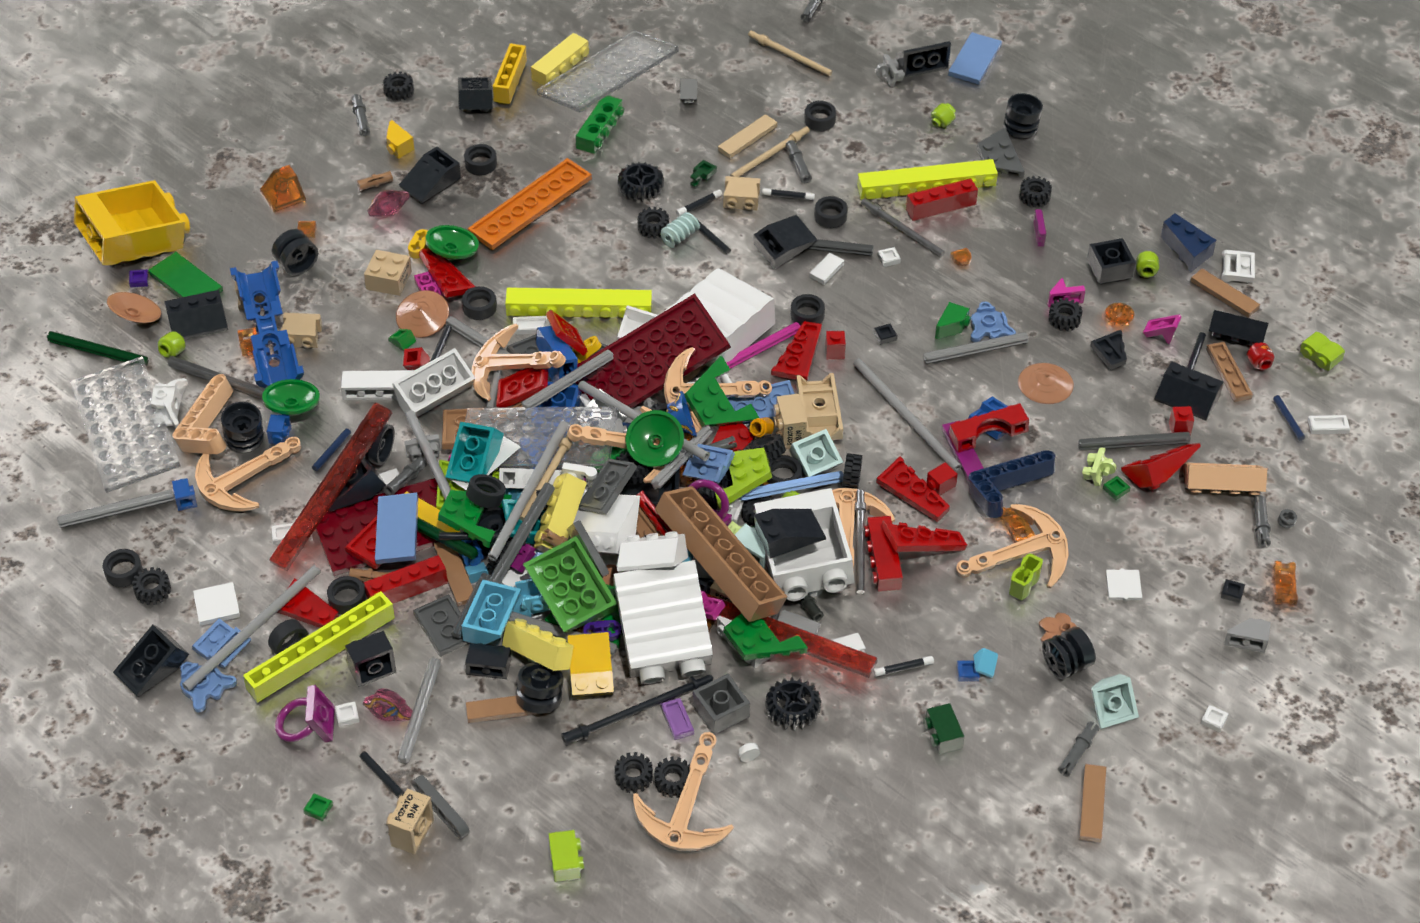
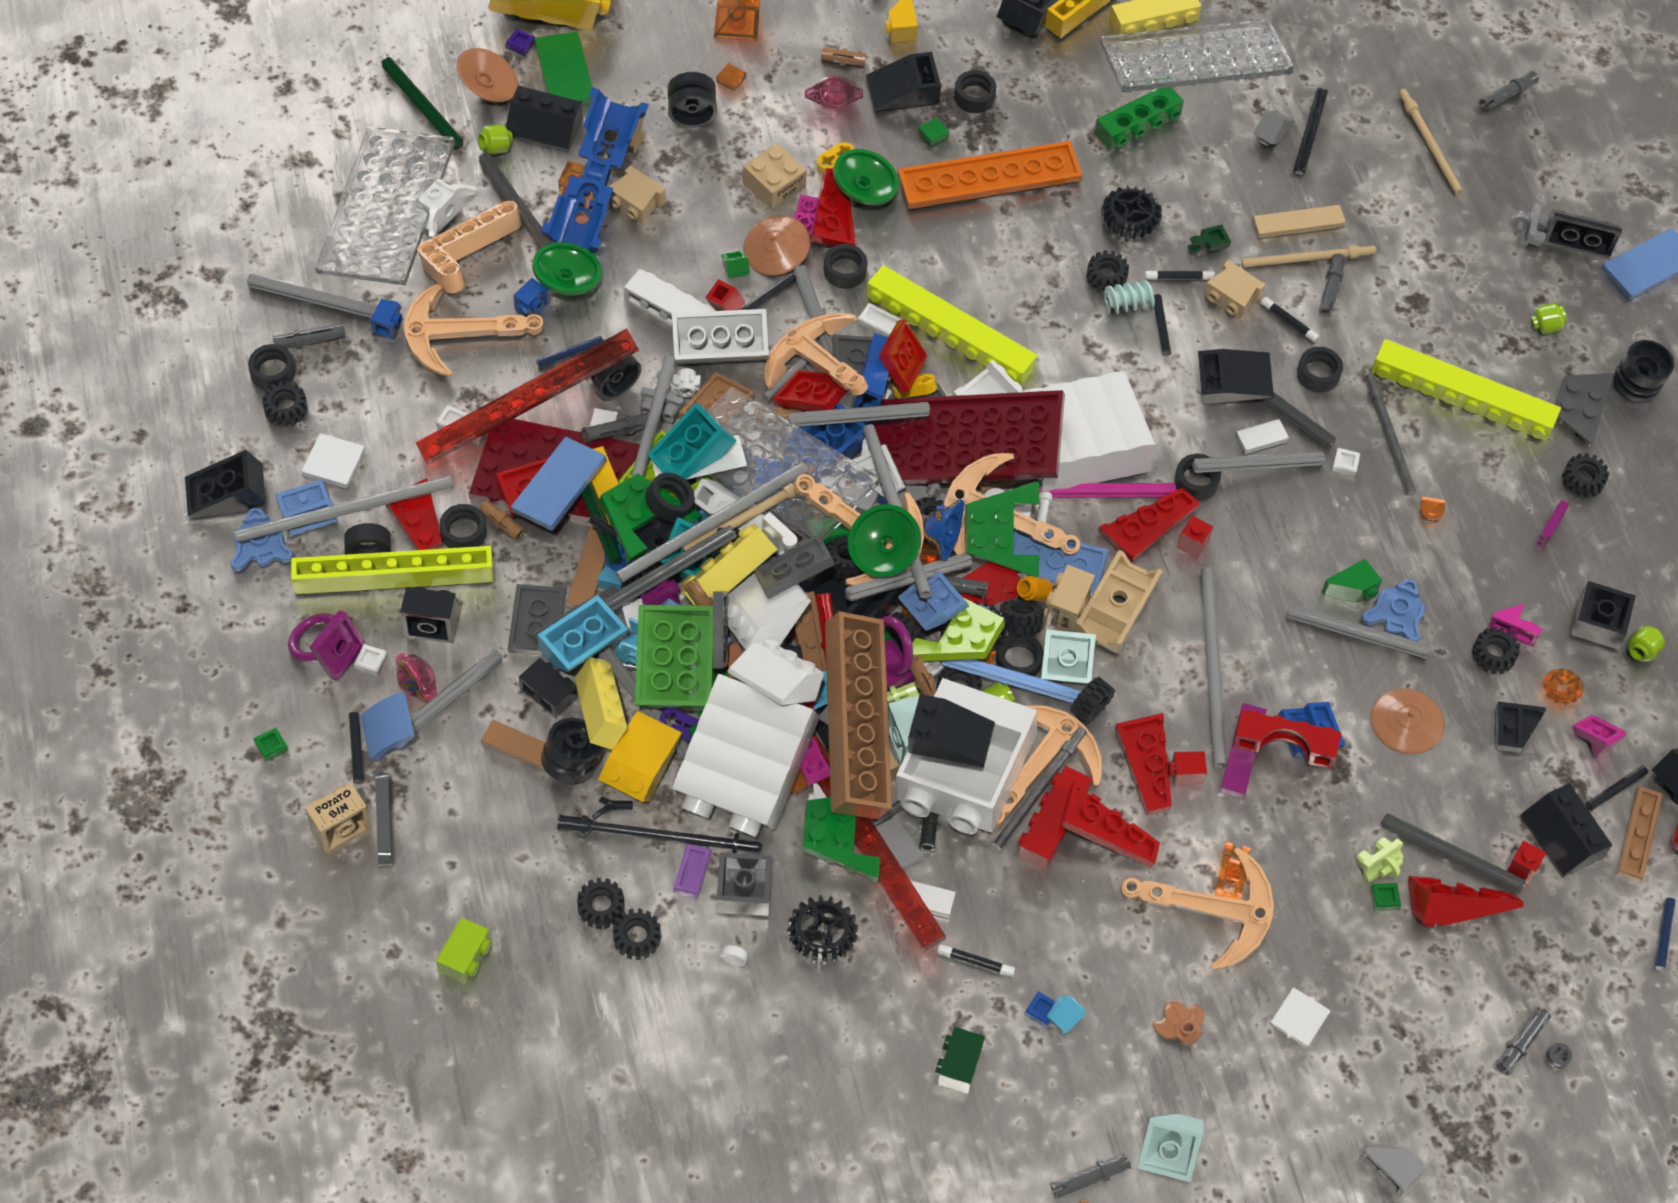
camera: 30 degrees right, 10 degrees up
black wheel [221,401,264,453] -> none
black slope [318,454,386,512] -> none
red brick [364,555,448,604] -> none
light nougat piece [633,732,734,851] -> none
black tyre [804,101,836,131] -> none
black tile [873,323,898,345] -> none
red brick [906,178,978,221] -> none
dark blue beam [968,450,1056,518] -> none
lime brick [1009,553,1043,600] -> none
black wheel [1042,626,1096,679] -> none
light nougat slope [1183,462,1267,495] -> none
black tile [1221,579,1245,603] -> none
clear orange plate [1273,561,1298,606] -> none
none -> dark grey pin [272,323,346,349]
none -> medium blue slope [360,692,414,760]
none -> black bar [592,796,632,820]
none -> white gear [672,368,701,398]
none -> medium nougat pin [910,655,937,697]
none -> green tile [918,117,950,146]
none -> light grey axle [1192,451,1325,473]
none -> black axle [1293,87,1328,175]

